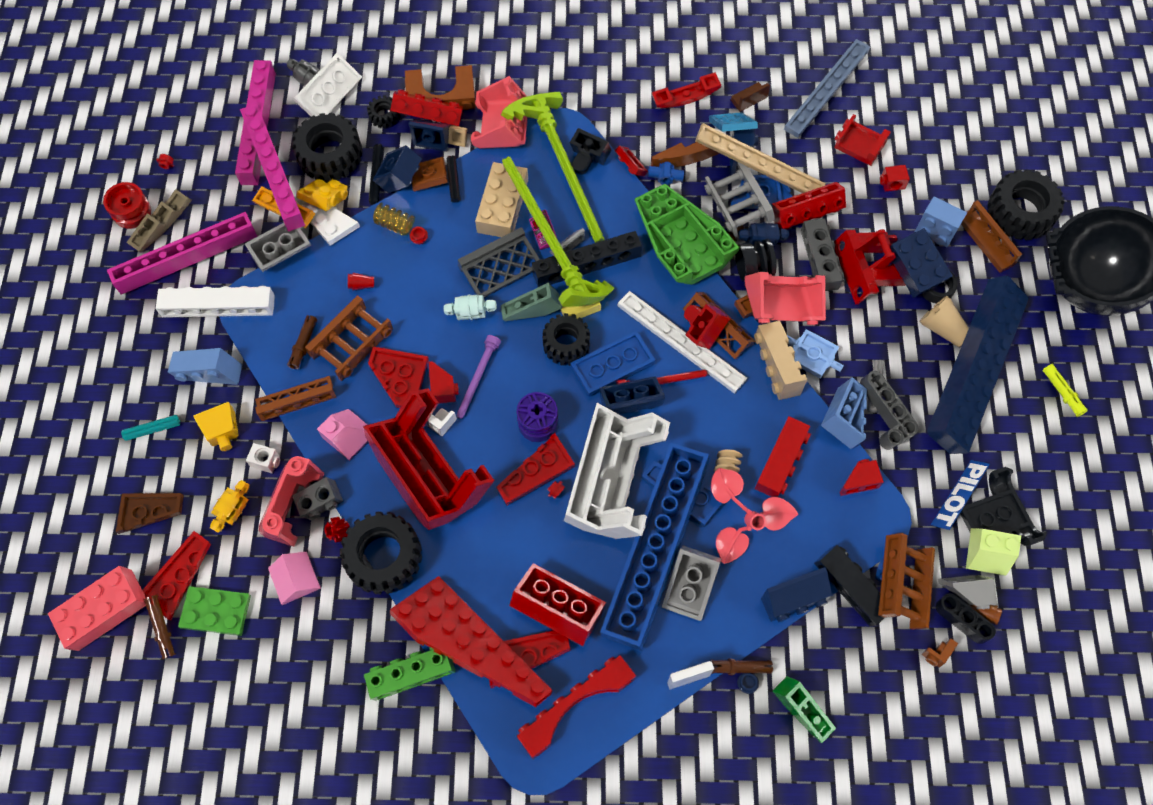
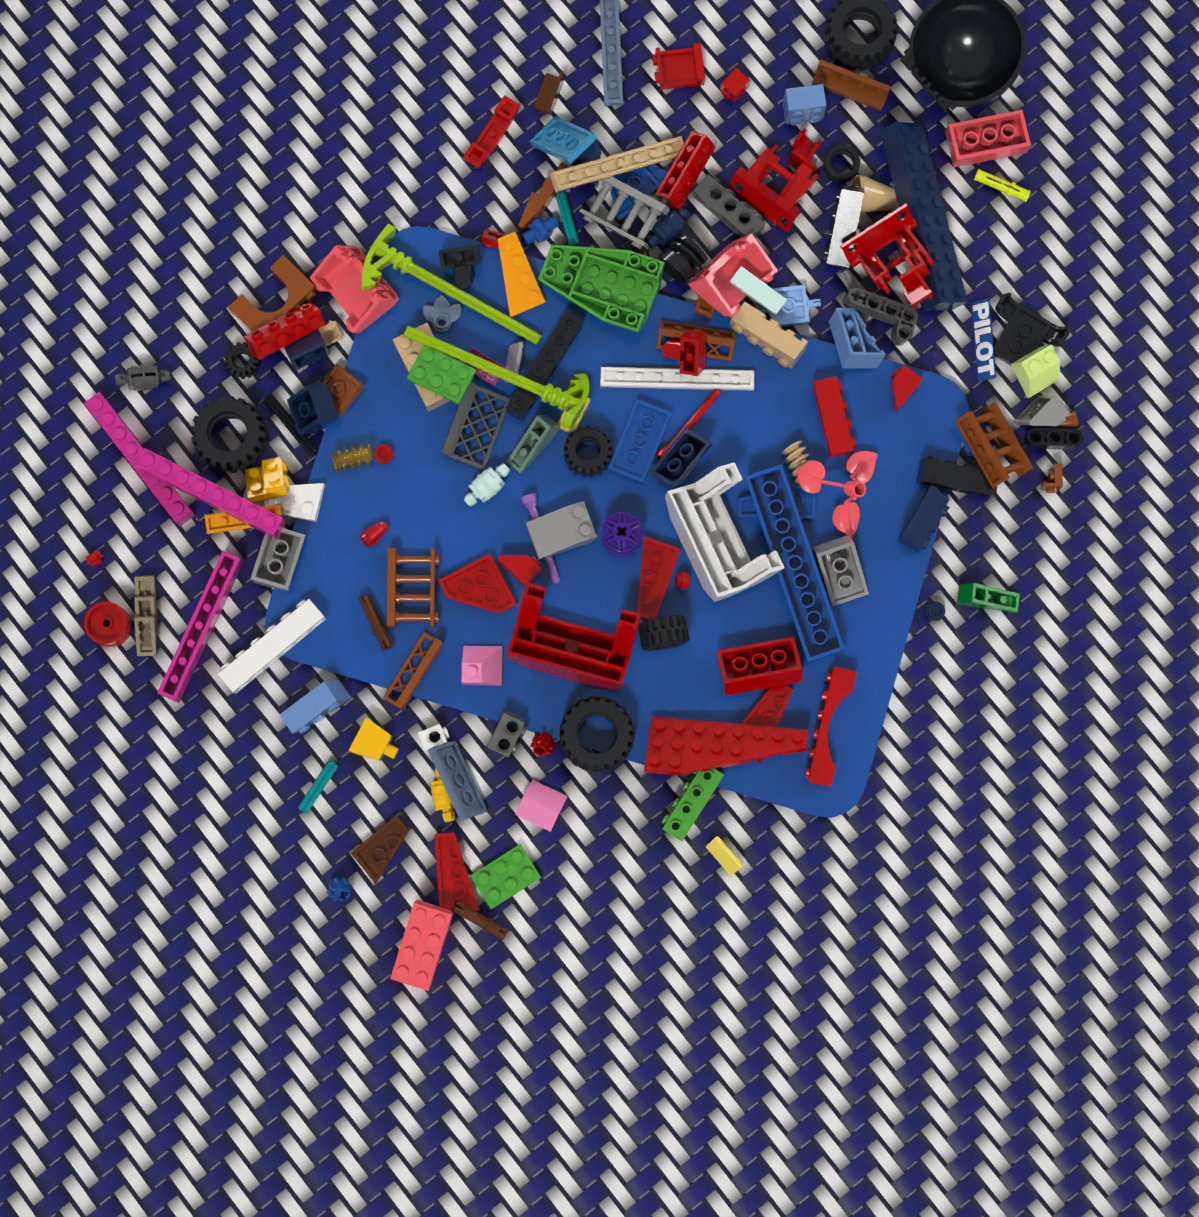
camera: 40 degrees left, 15 degrees up
coral windscreen [259,456,324,547] -> none
white tile [293,53,362,116] -> none
white panel [426,408,457,436] -> none
black axle [446,155,460,203] -> none
white tile [667,661,714,689] -> none
reddish brown pin [710,658,773,675] -> none
dark blue brick [890,228,953,298] -> none
none -> blue gear [326,877,353,902]
none -> bright green plate [407,344,477,405]
none -> sand blue plate [423,295,462,332]
none -> sand blue tile [428,740,488,821]
none -> light orange wing [497,232,545,318]
none -> light grey slope [526,501,597,559]
none -> teal axle [556,192,579,246]
none -> black tyre [638,615,690,651]
none -> light yellow slope [706,837,743,875]
none -> light aqua tile [729,266,787,316]
none -> brick [823,185,864,267]
none -> red container [840,203,934,311]
none -> coral brick [945,110,1031,168]

